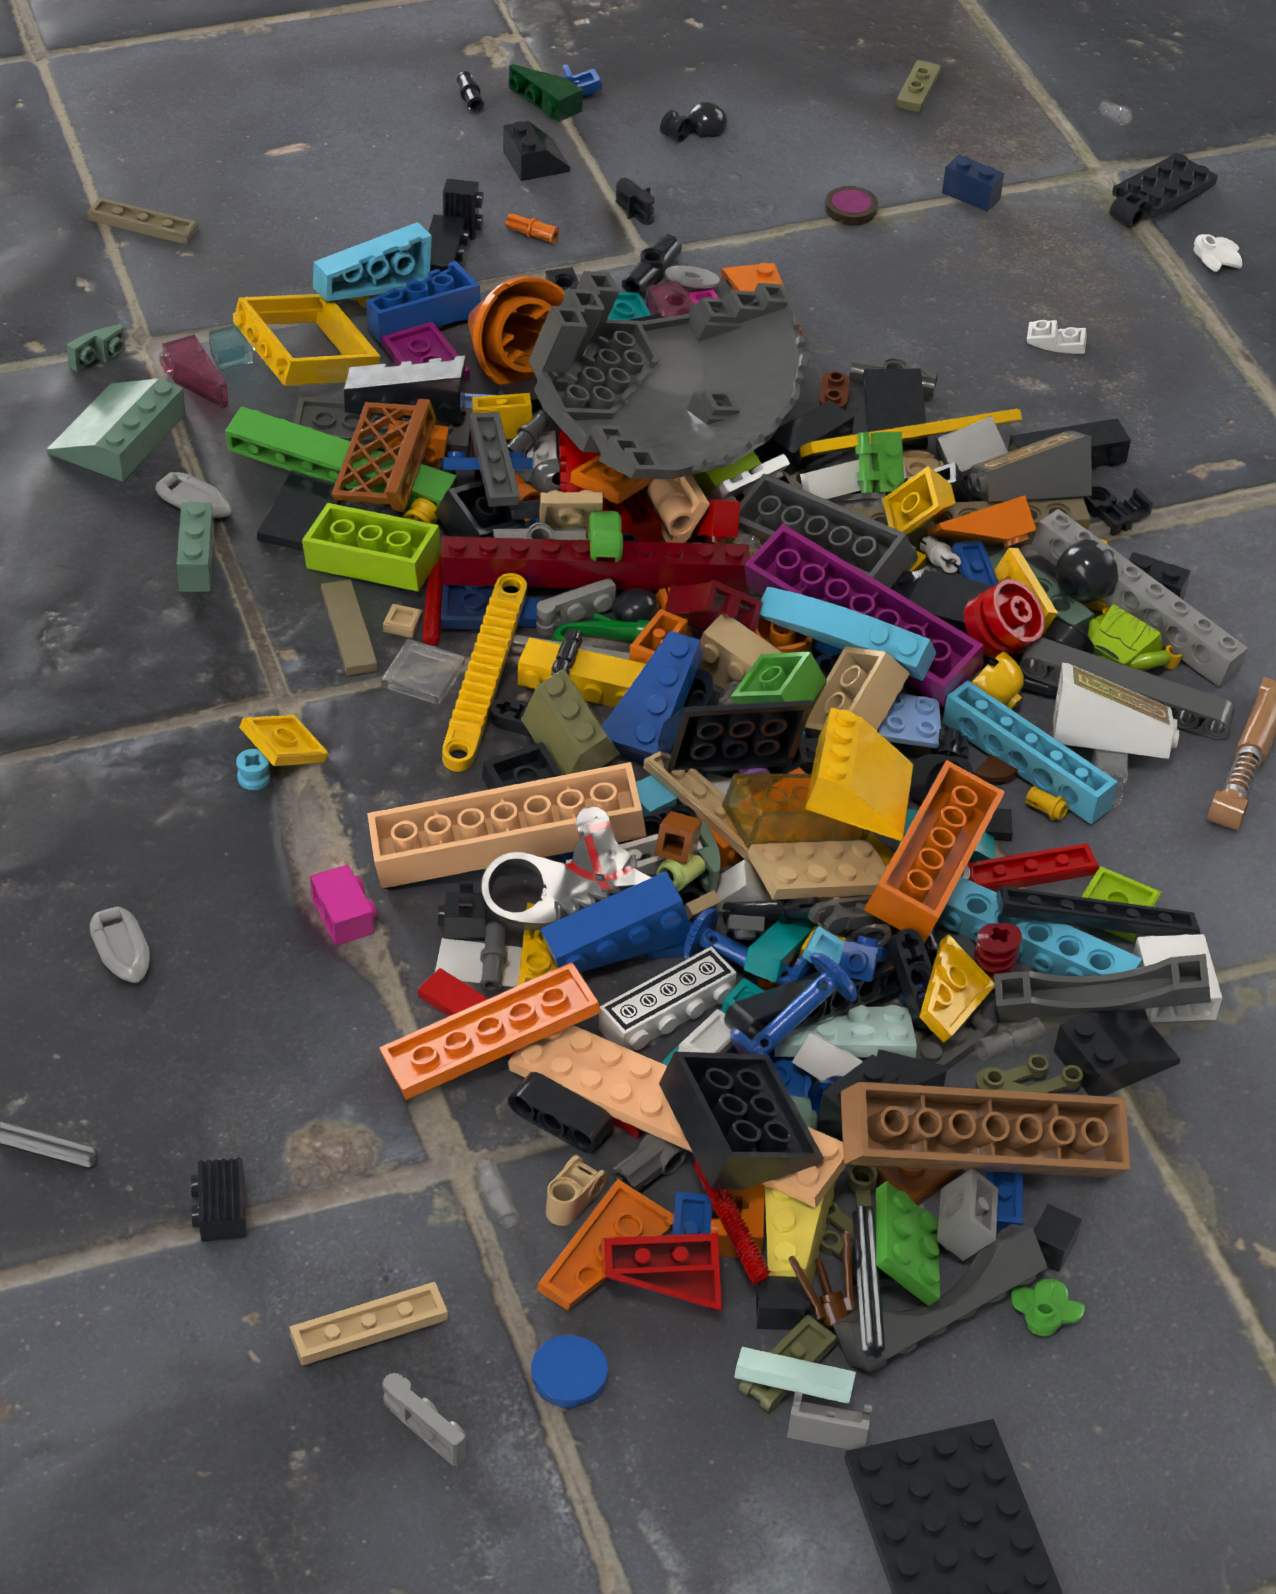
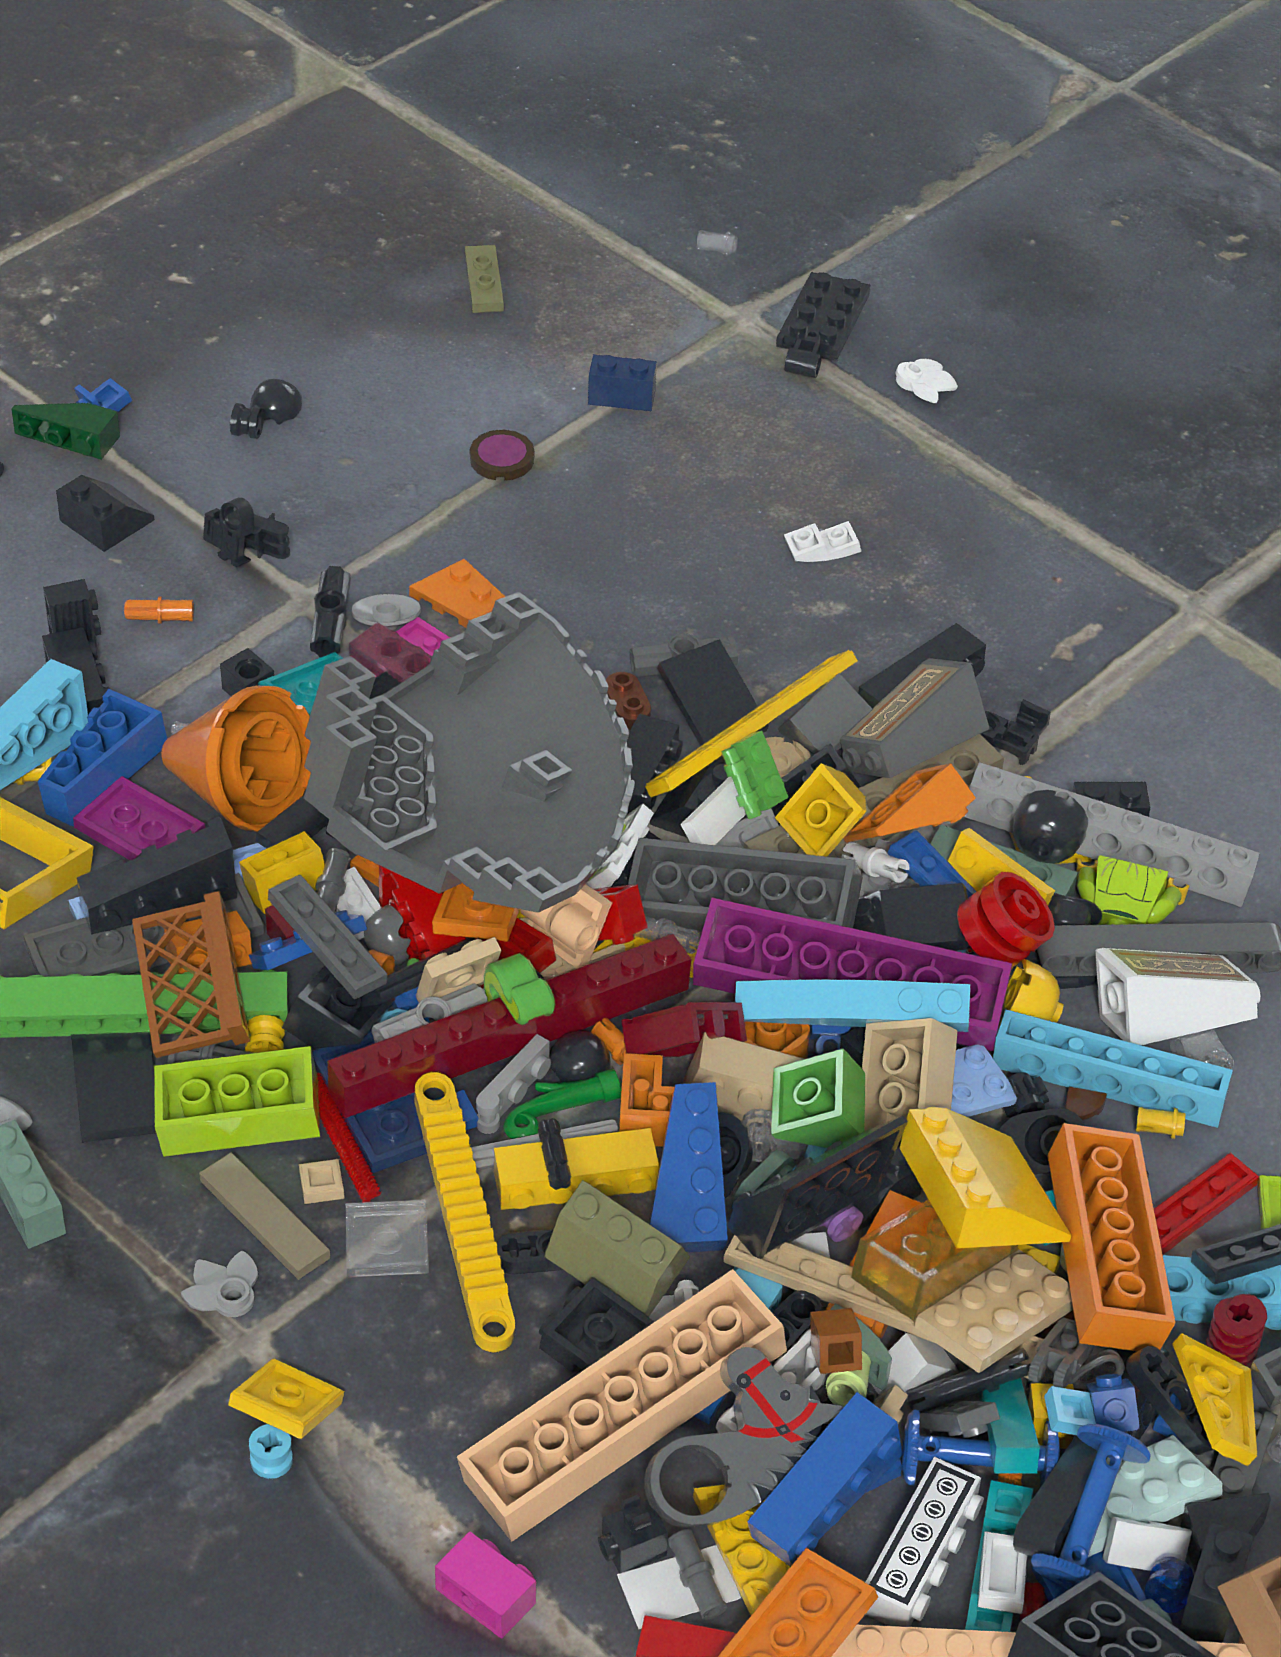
camera: 25 degrees left, 0 degrees up
none -> light grey plate [181,1251,258,1317]
none -> black piece [203,497,254,567]

